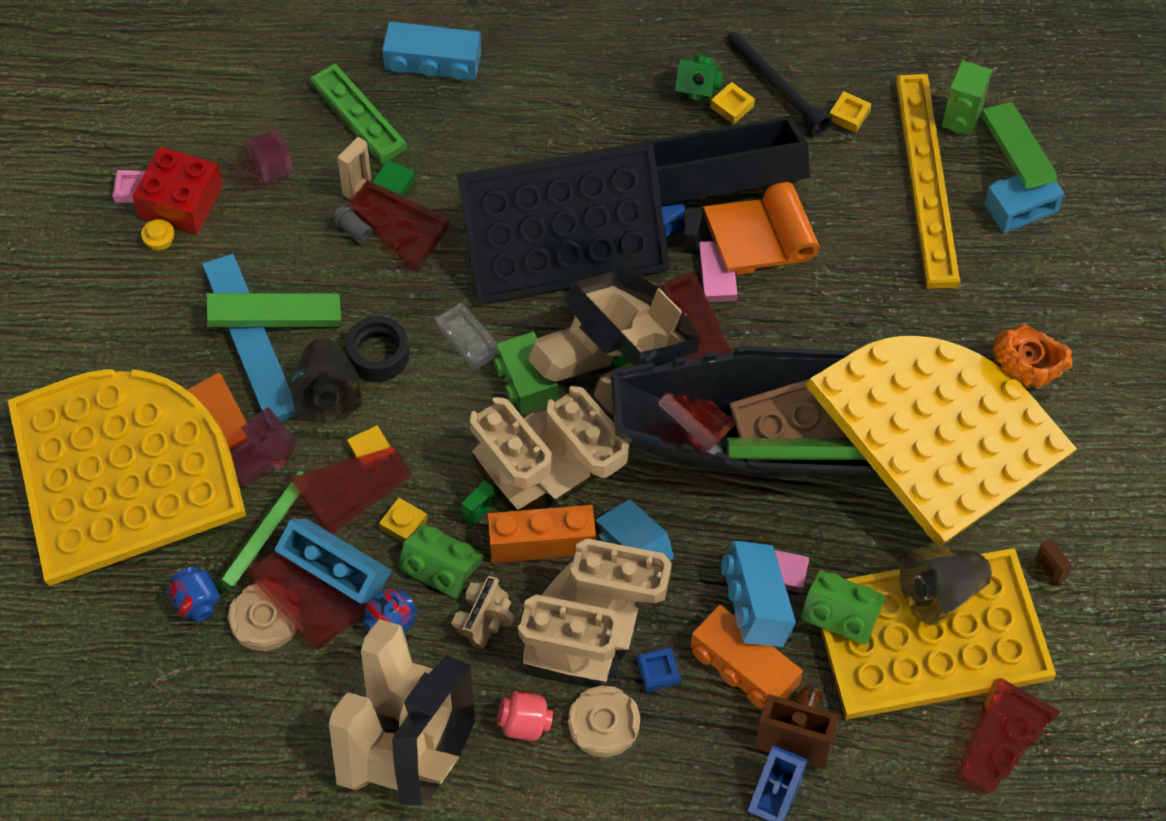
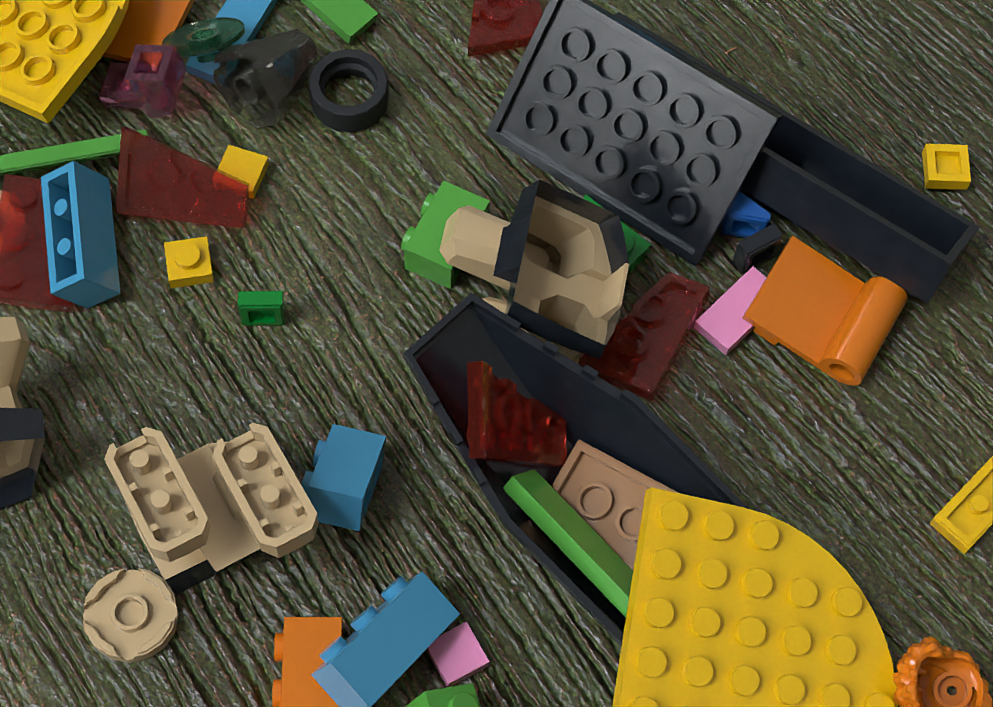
camera: 45 degrees right, 5 degrees up
blue head [363,588,418,632] -> none
bright green bracket [398,524,484,599] -> none
clear plate [435,302,497,371] -> none
tan hips [451,576,515,650] -> none
tan piece [470,386,629,511] -> none
orange brick [488,505,596,563] -> none
coral head [497,690,553,742] -> none
blue tile [636,647,681,692] -> none
green brick [675,54,724,101] -> none
none -> clear green dish [162,17,245,63]

